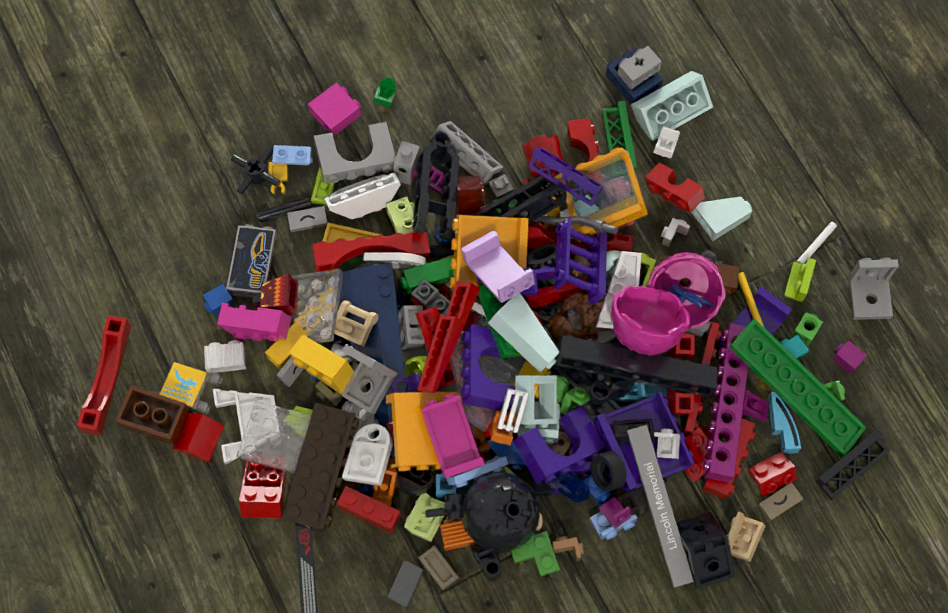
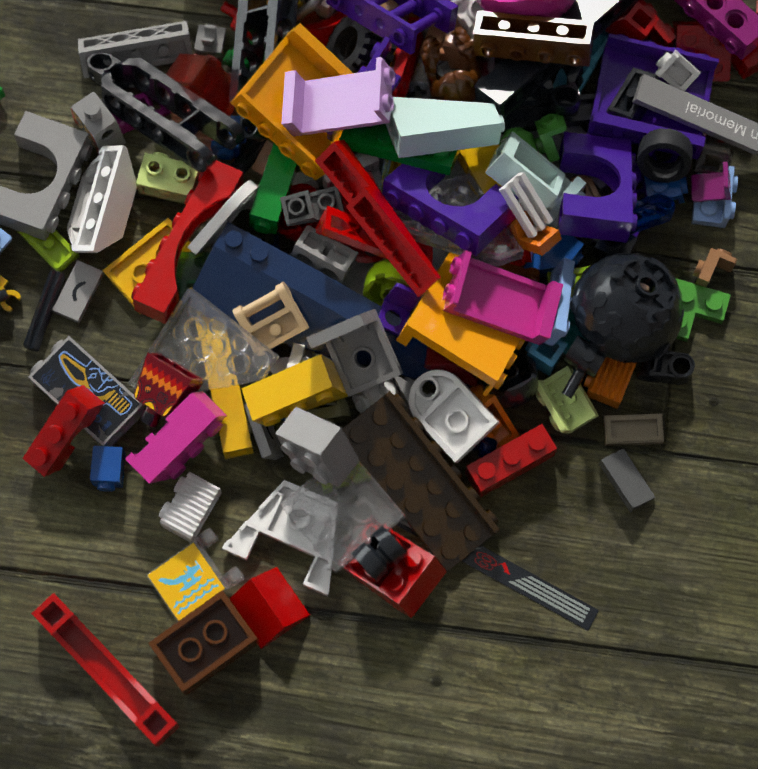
camera: 55 degrees left, 5 degrees up
none -> red arch [22,385,105,477]
none -> light grey brick [275,407,359,487]
none -> black wheel [351,525,408,582]
none -> reddish brown brick [473,11,594,67]

